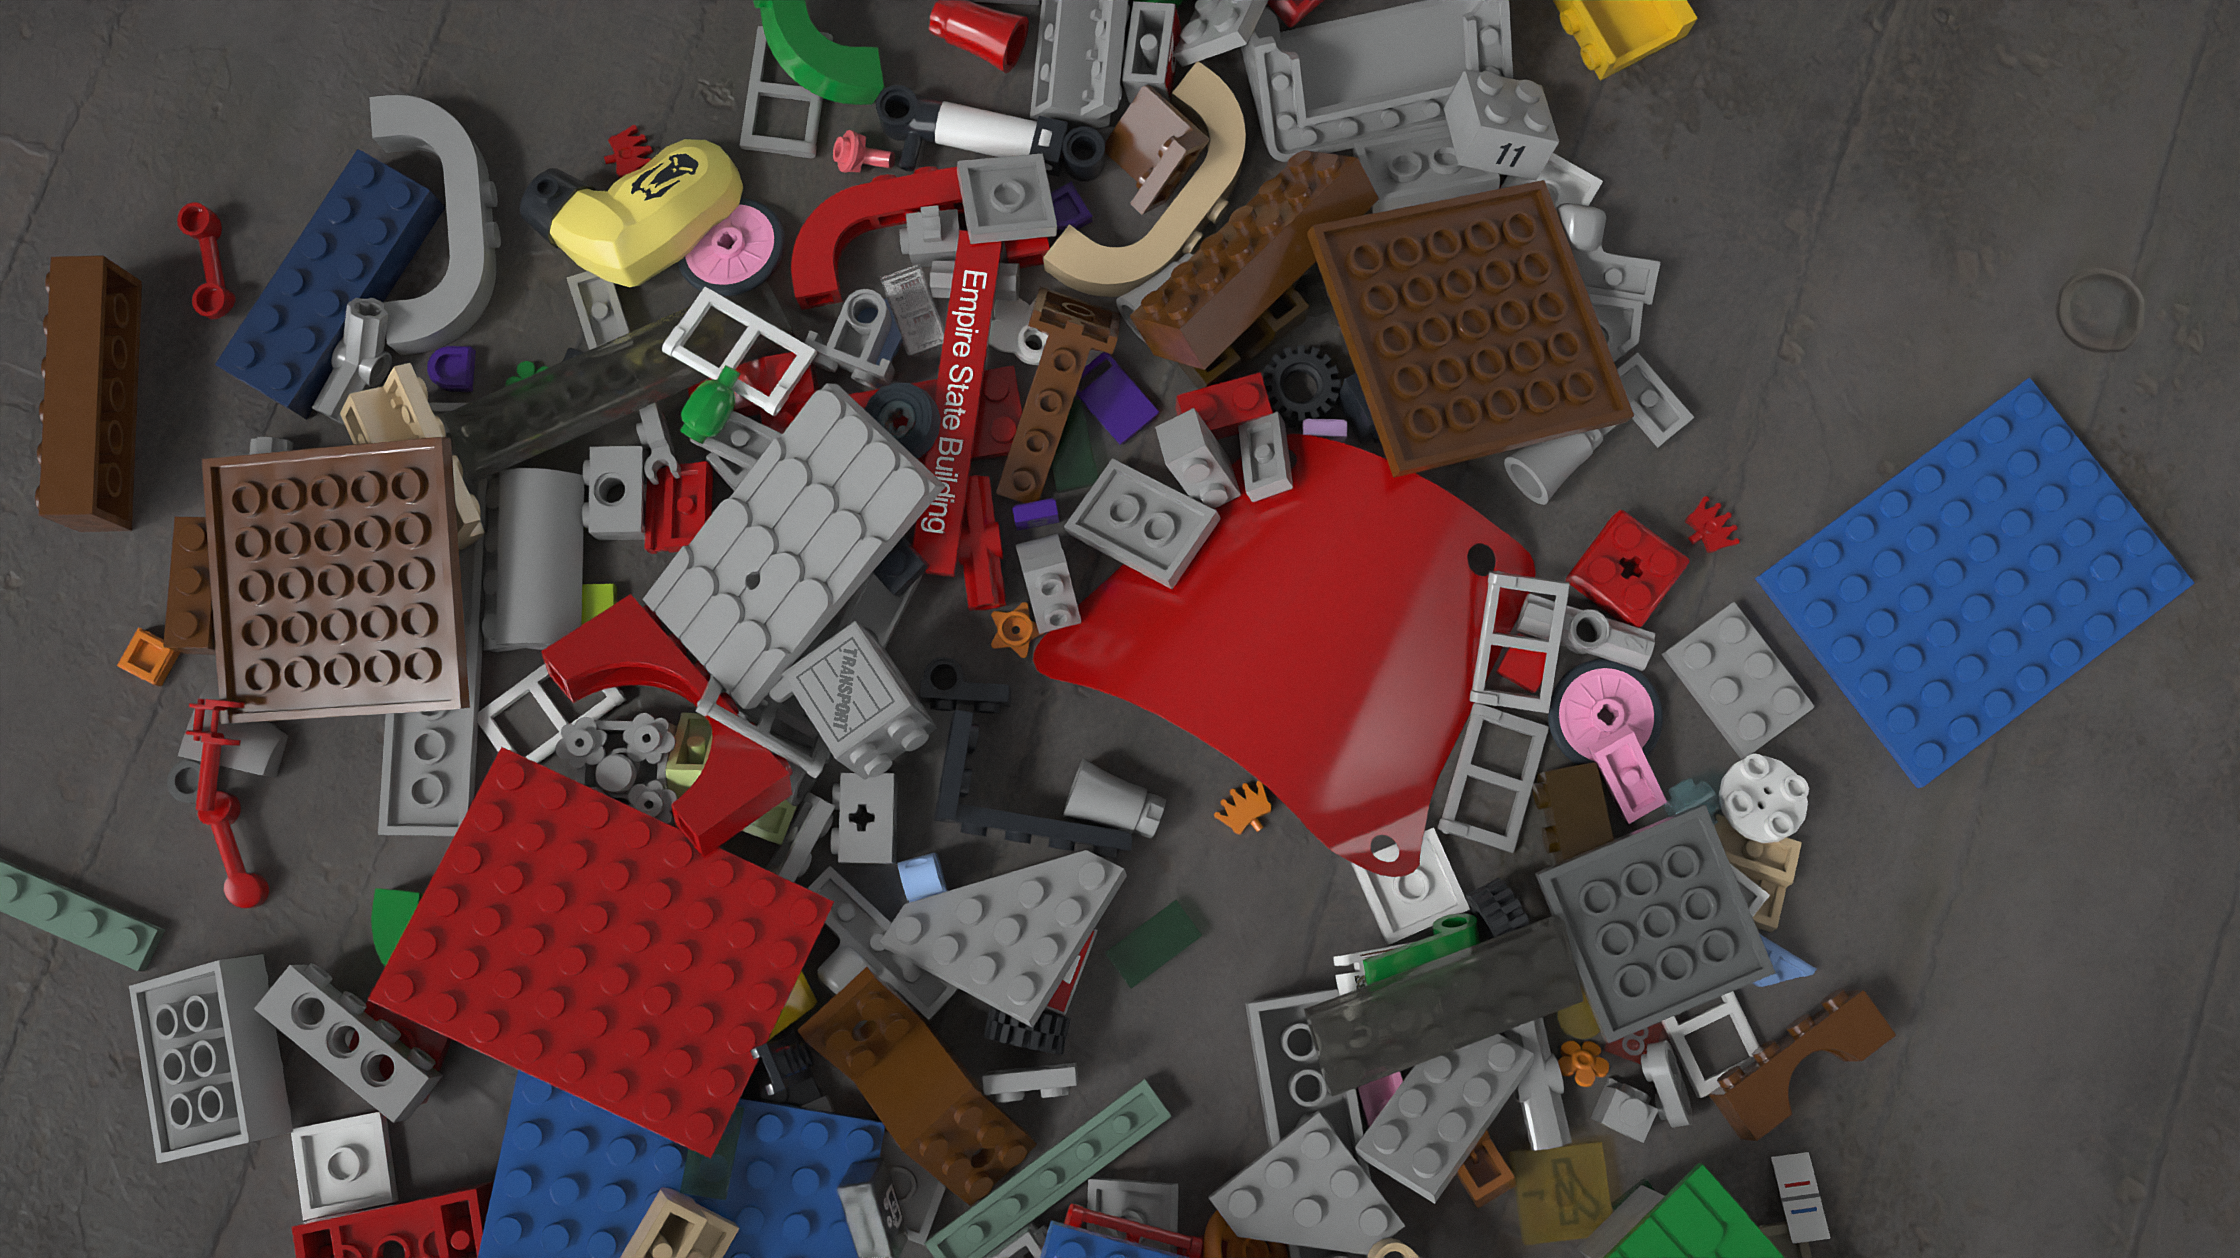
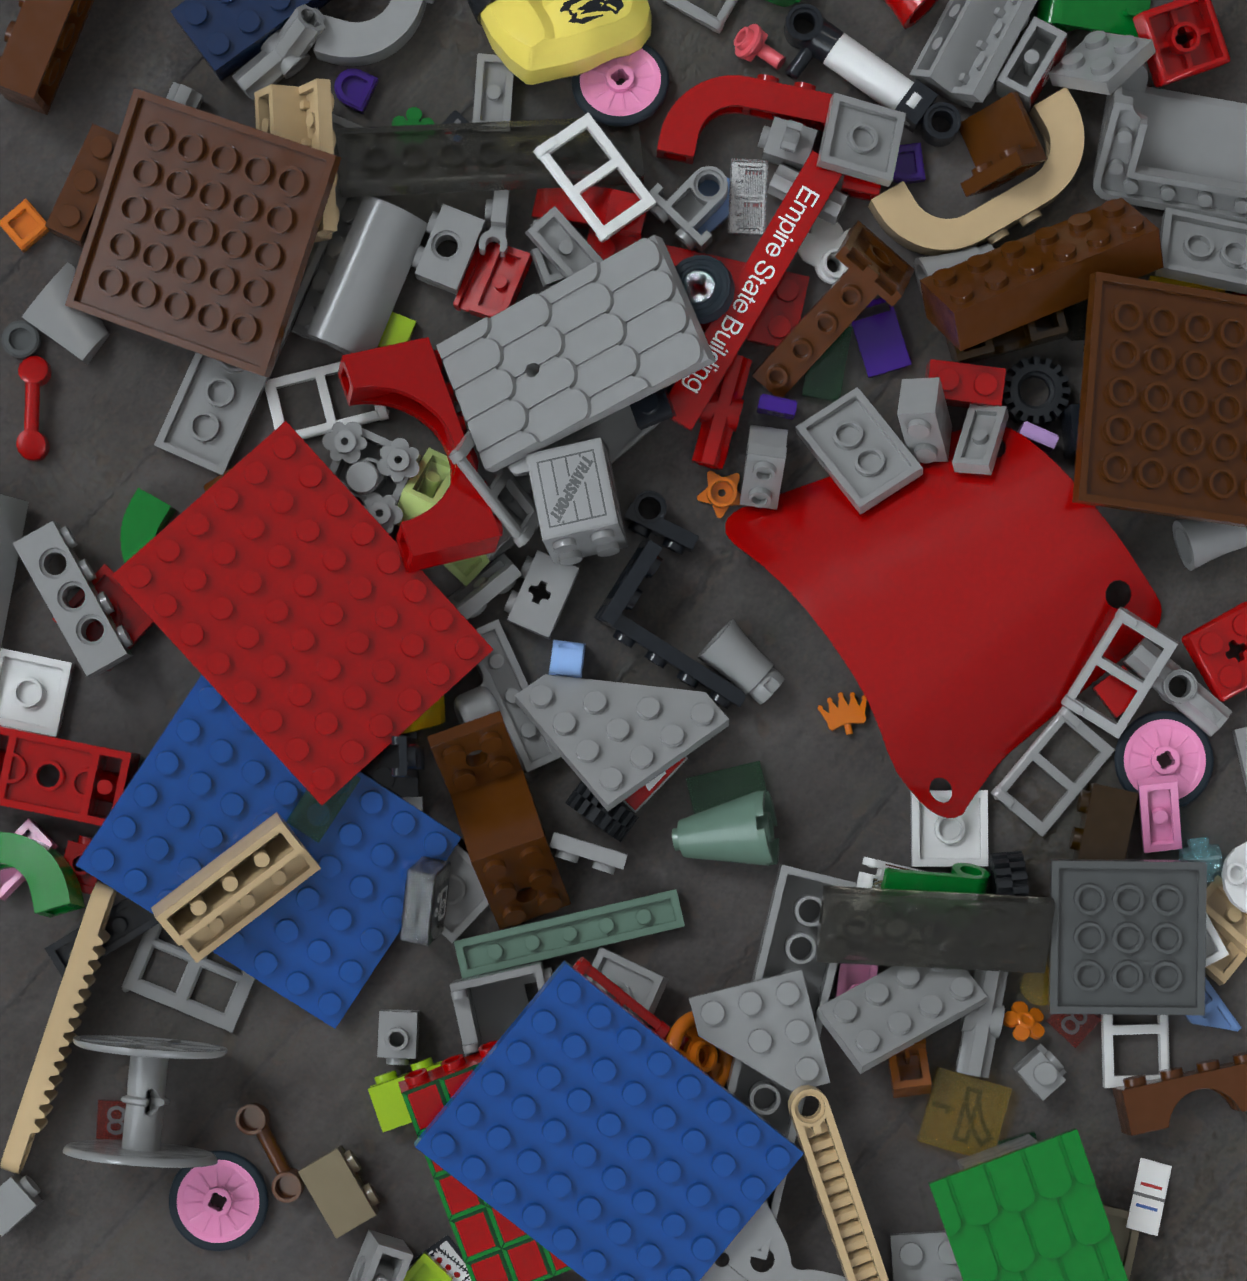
camera: 25 degrees right, 5 degrees up
red piece [186,698,245,811] -> none
green plant [680,365,741,444] -> none
light grey plate [1641,1040,1693,1128] -> none
none -> sand green cone [672,790,780,866]

